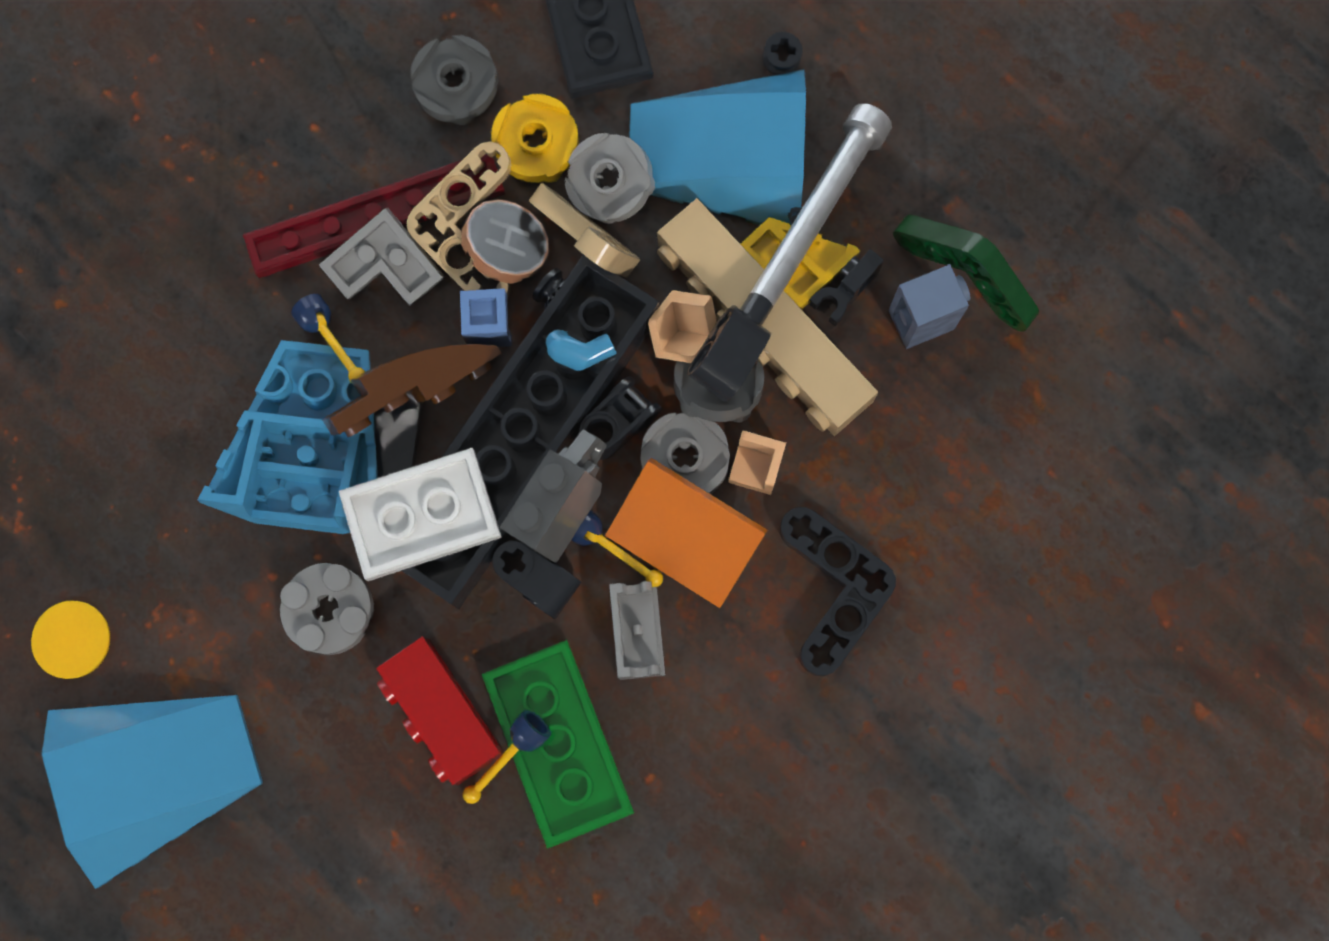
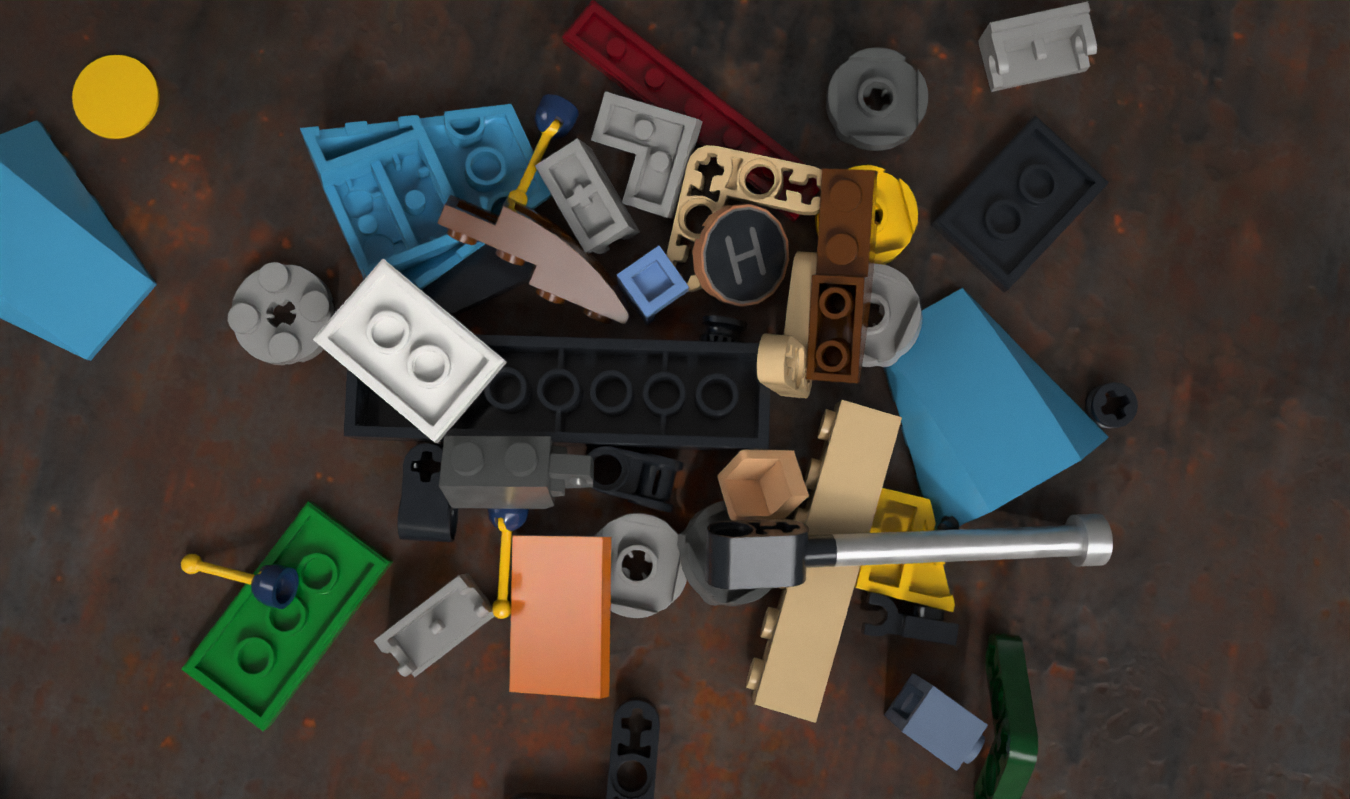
camera: 50 degrees right, 5 degrees up
red brick [376,636,504,785] -> none
dark azure arm [546,330,616,371] -> none
light nougat panel [728,431,786,495] -> none
none -> light grey hinge [535,138,640,254]
none -> reddish brown slope [806,169,878,383]

